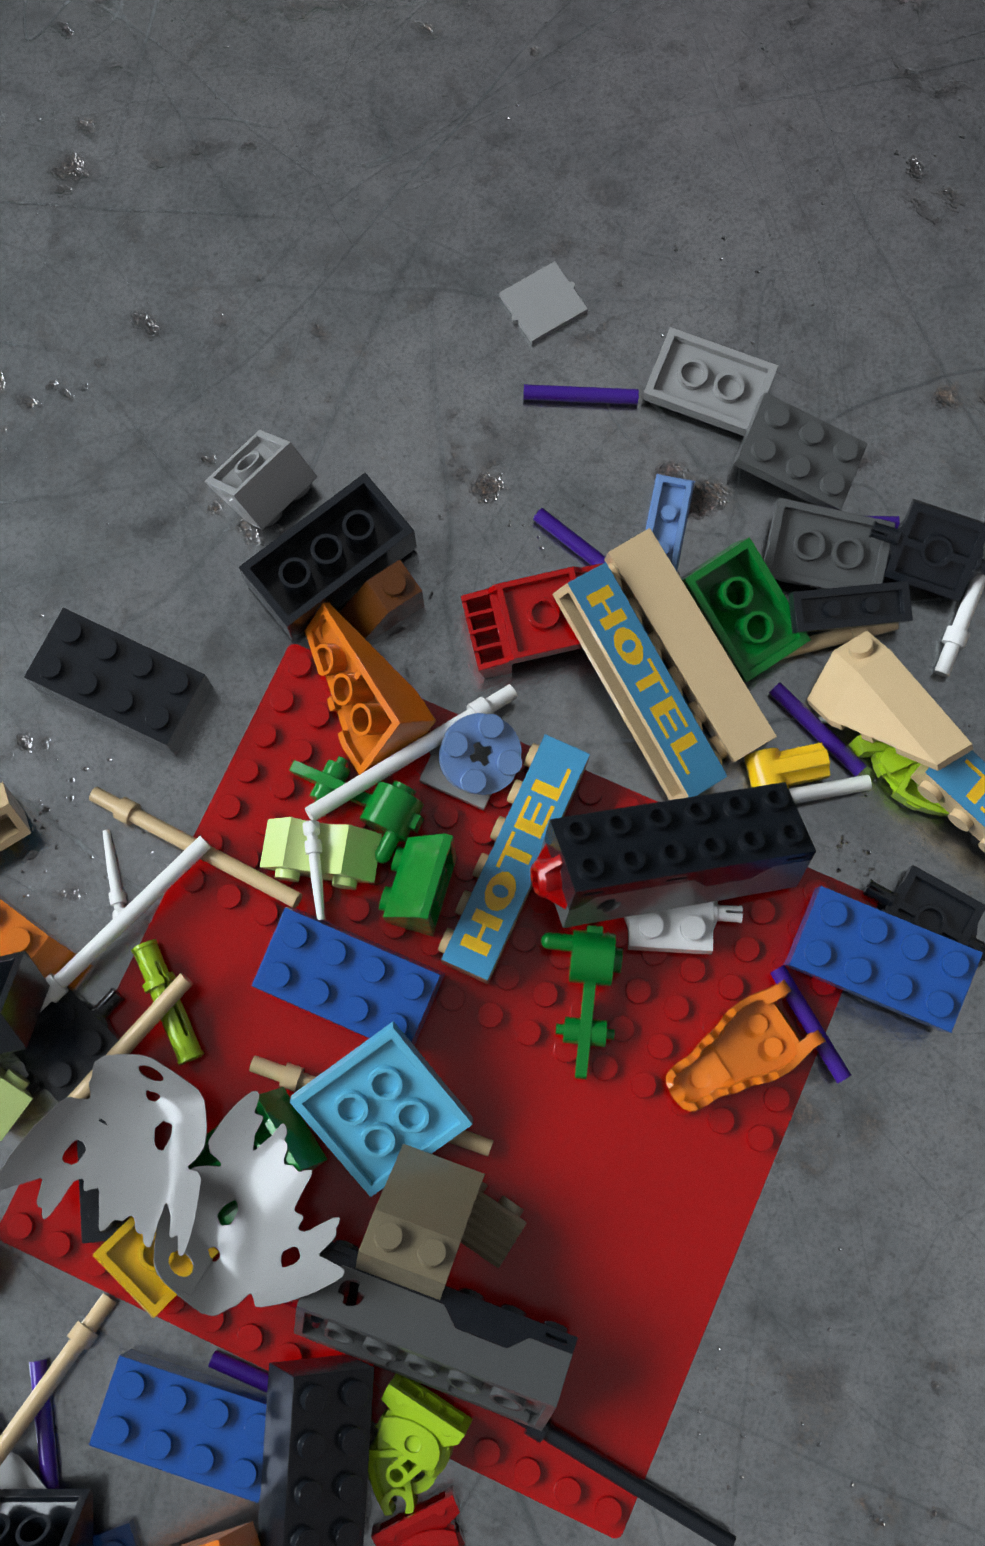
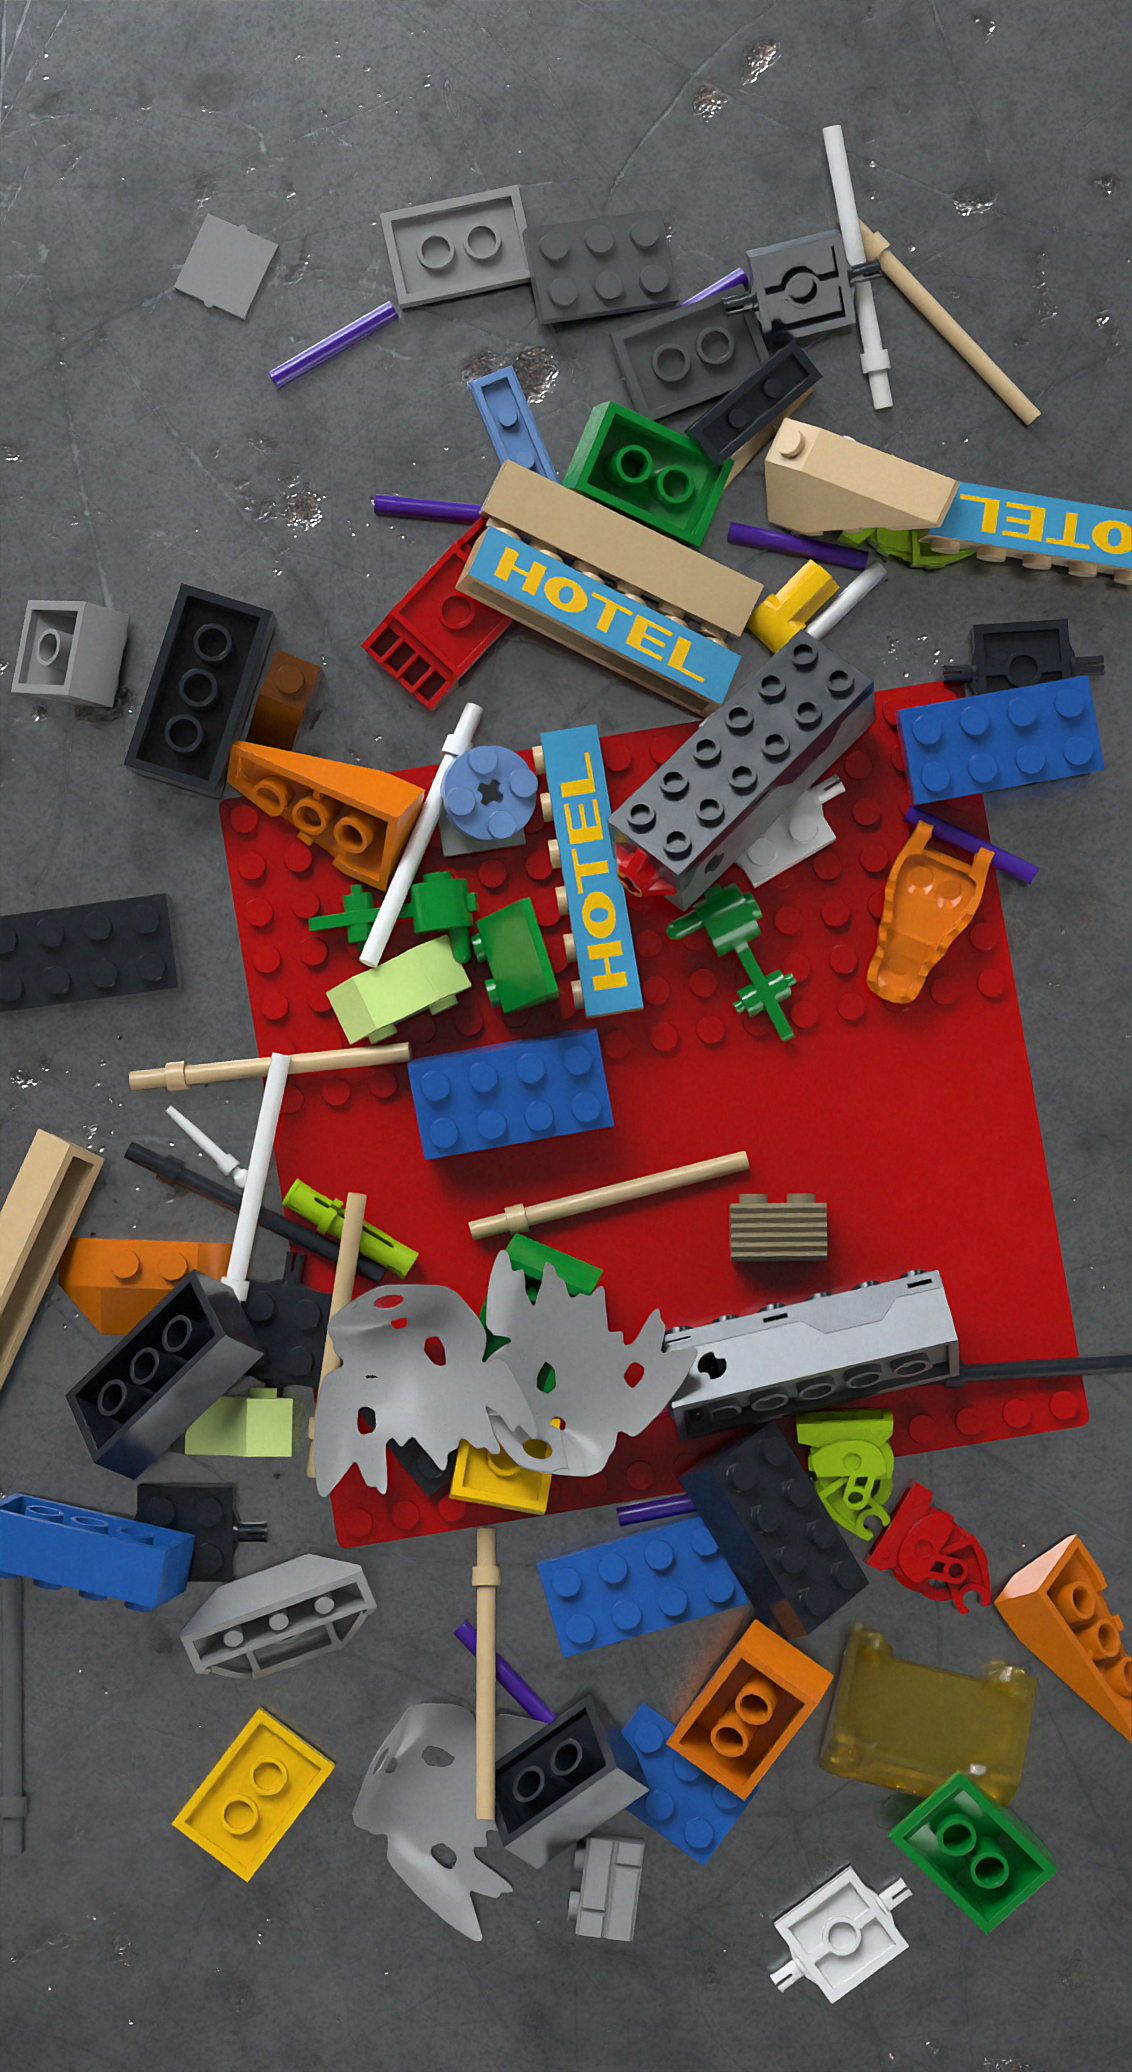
camera: 30 degrees left, 10 degrees up
medium azure plate [290,1021,473,1197] -> none
white piece [303,820,325,921] -> none
dark tan slope [355,1144,485,1300] -> none
none -> black bar [124,1141,387,1285]

